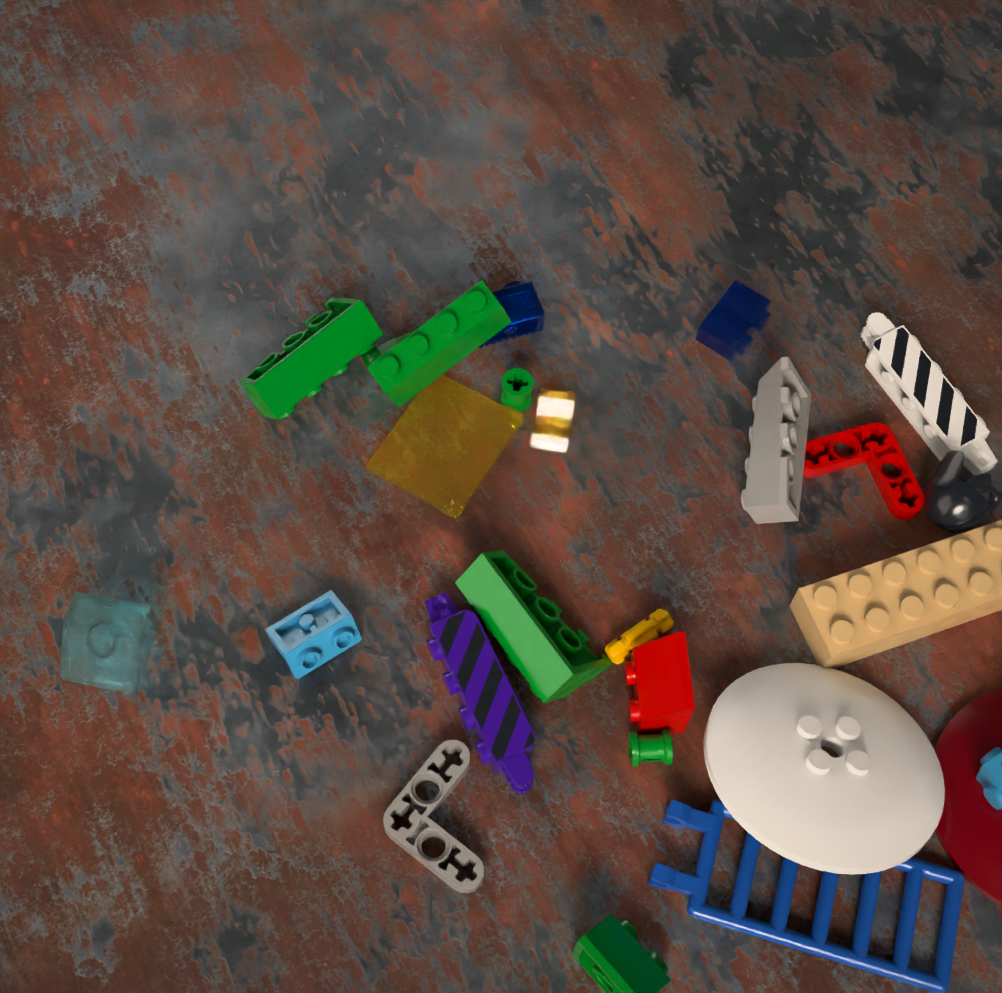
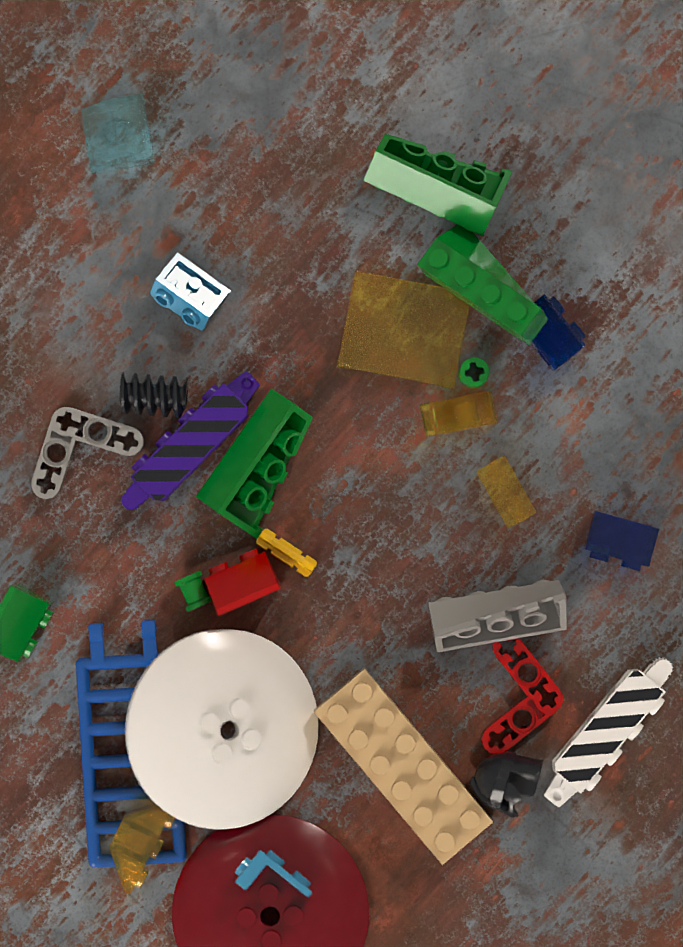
camera: 70 degrees right, 25 degrees up
none -> clear yellow slope [109,803,175,895]
none -> black piece [119,372,189,418]
none -> clear yellow hinge [476,455,537,528]

